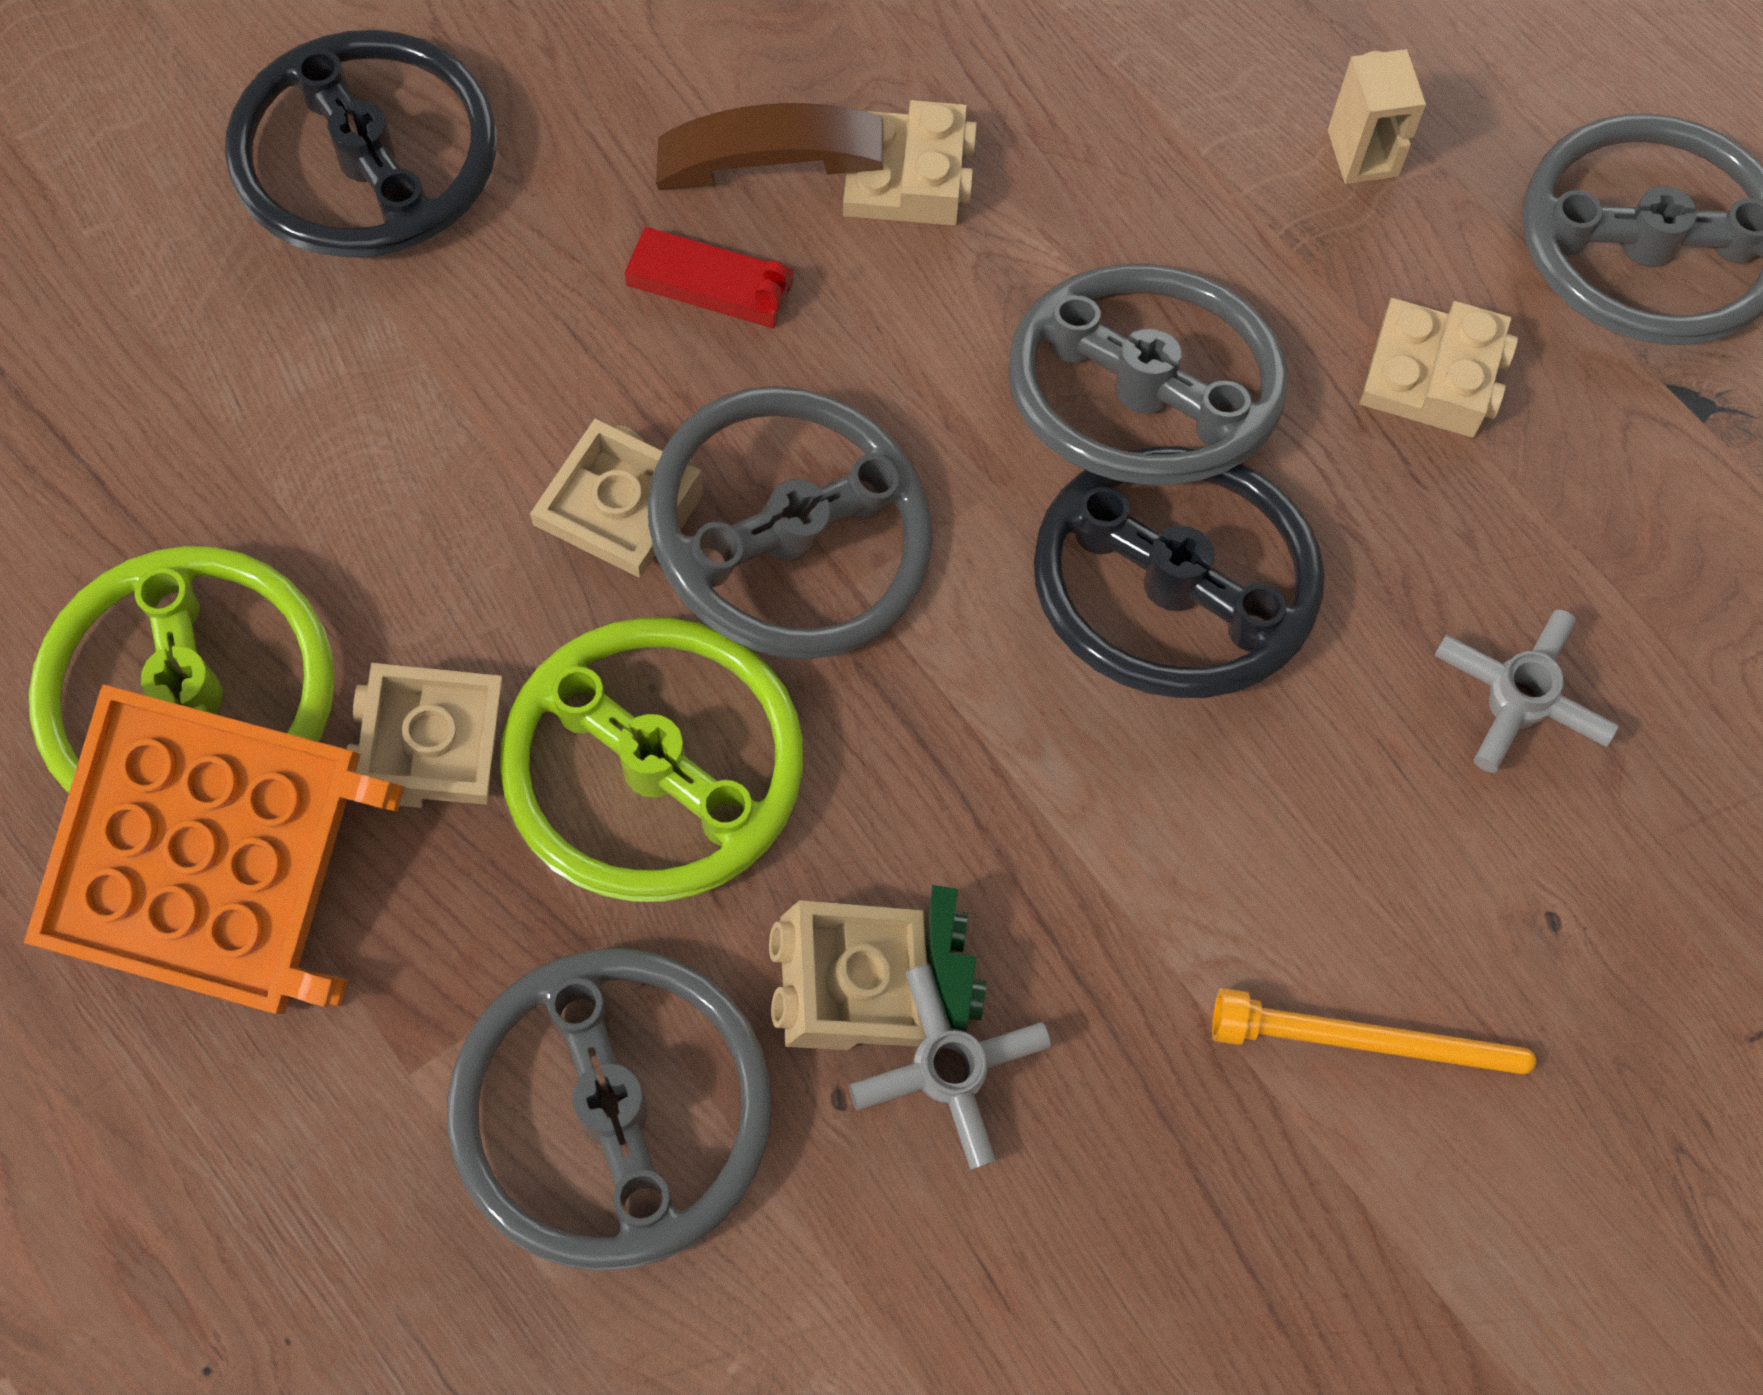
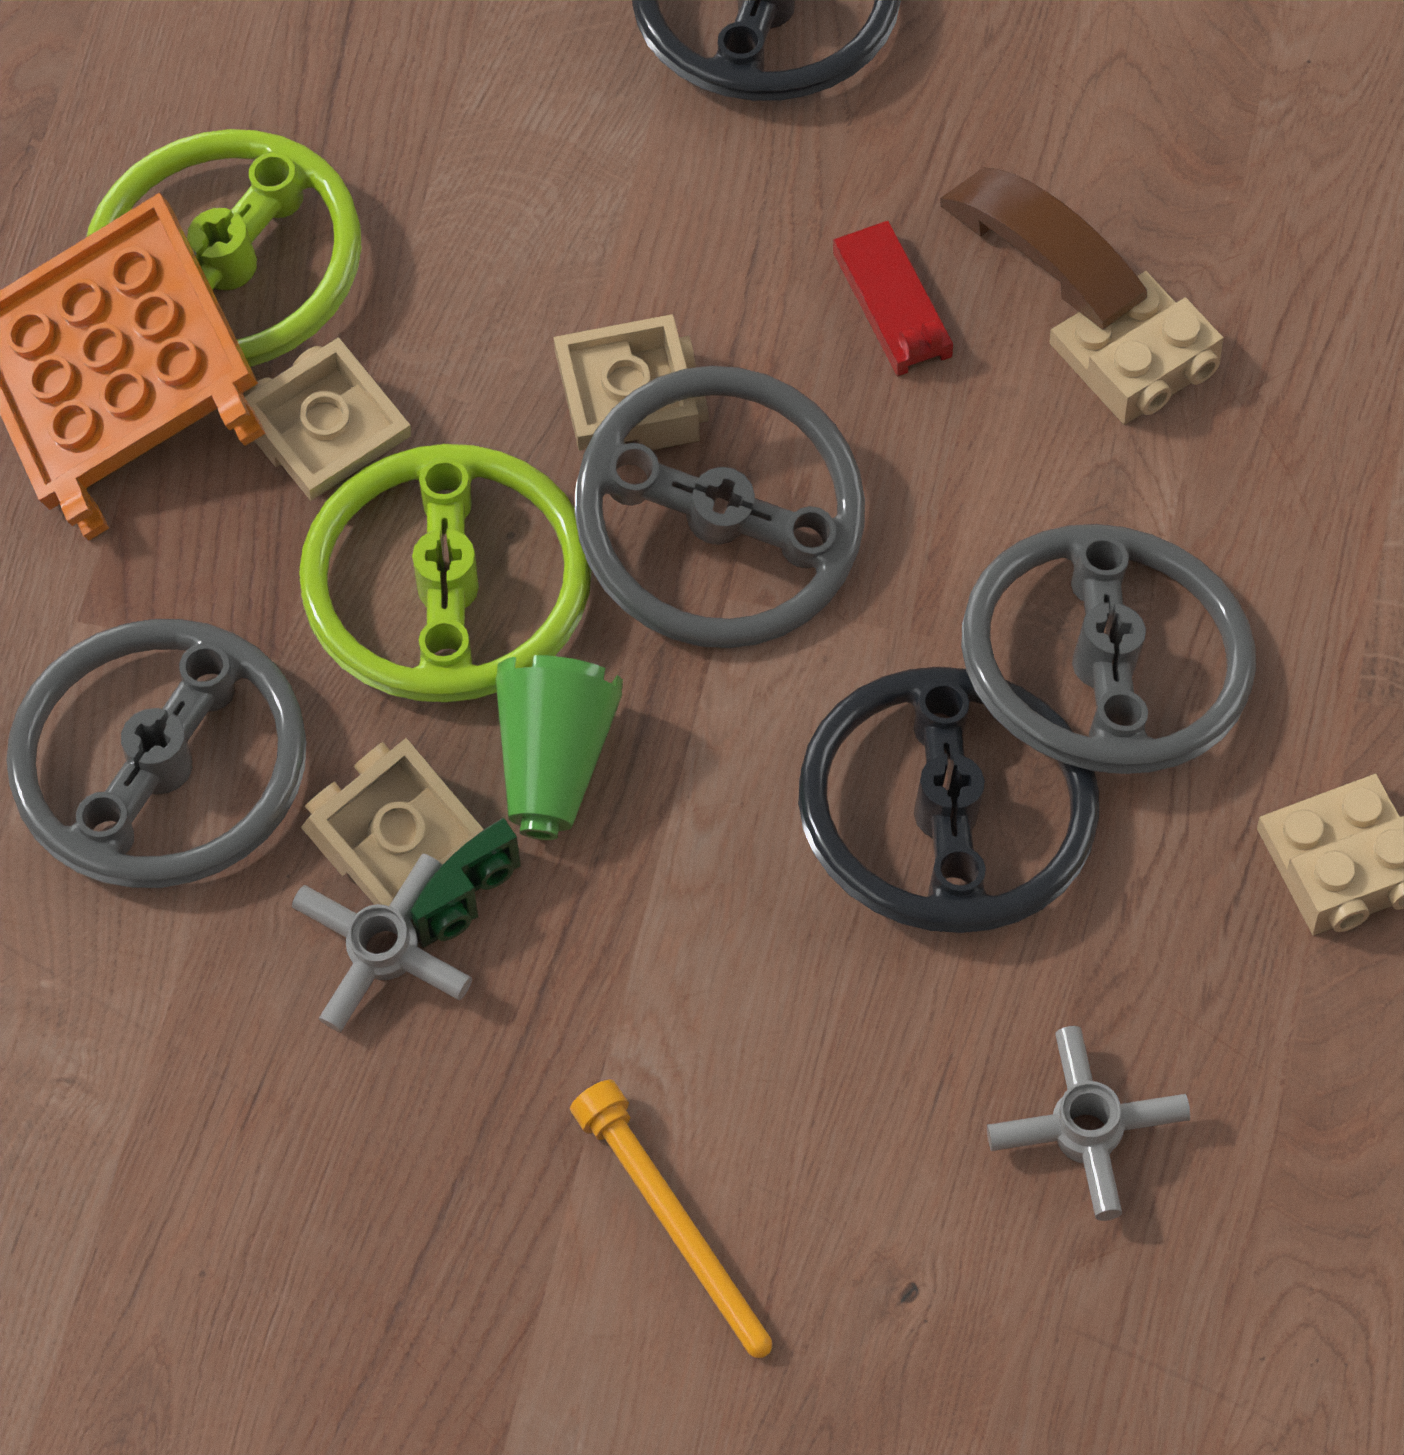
camera: 55 degrees right, 5 degrees down
none -> bright green cone [495,655,623,840]

